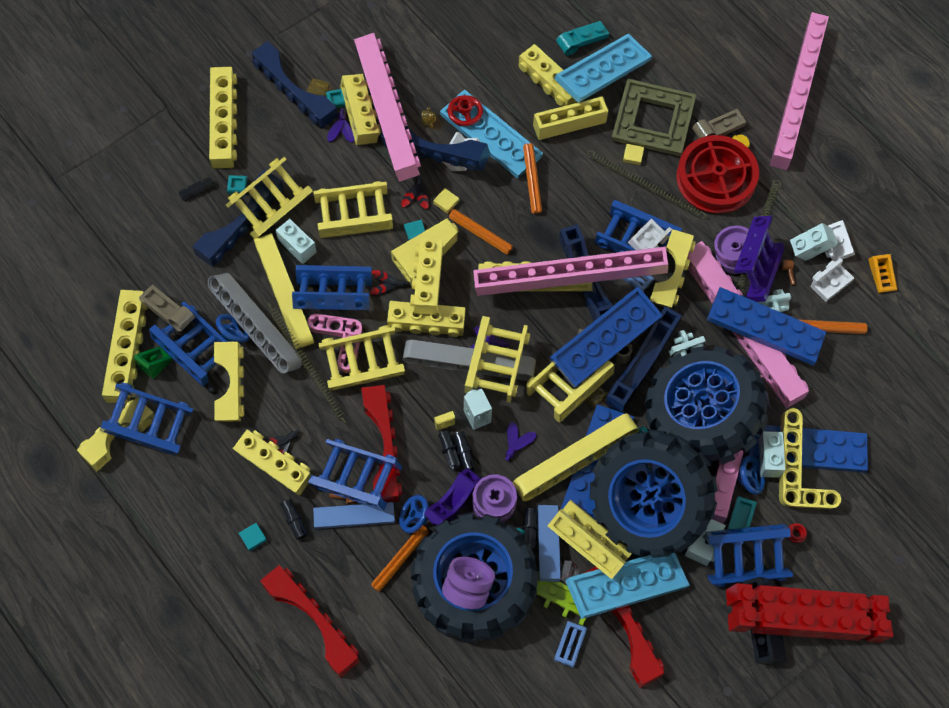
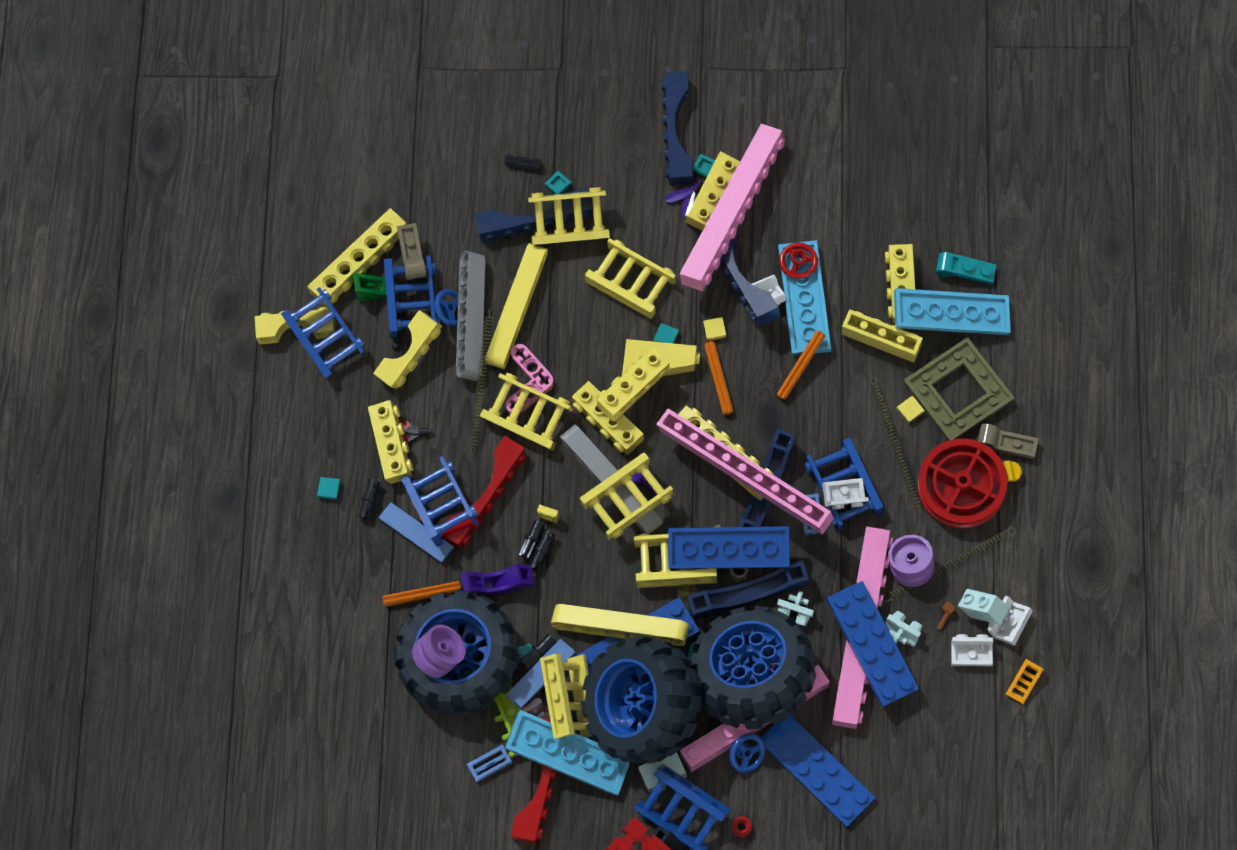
camera: 50 degrees right, 5 degrees up
light yellow brick [209,67,237,169] -> none
red arch [260,565,359,678] -> none
light aqua brick [276,219,316,264] -> none
blue fence [292,265,372,310] -> none
clear yellow tile [306,78,330,96] -> none
piece [370,270,410,296] -> none
blue piece [399,495,429,533] -> none
piece [401,175,429,210] -> none
clear yellow plate [422,106,436,128] -> none
light aqua brick [464,389,492,430] -> none
medium lavender wheel [472,474,517,523] -> none
dark purple piece [505,422,536,461] -> none
light yellow arch [650,229,696,309] -> none
teal tile [728,496,757,529] -> none
dark purple fence [734,216,785,302] -> none
light aqua brick [759,432,785,478] -> none
bright pink brick [770,12,829,170] -> none
light yellow beam [779,408,841,509] -> none
orange axle [798,319,867,334] -> none

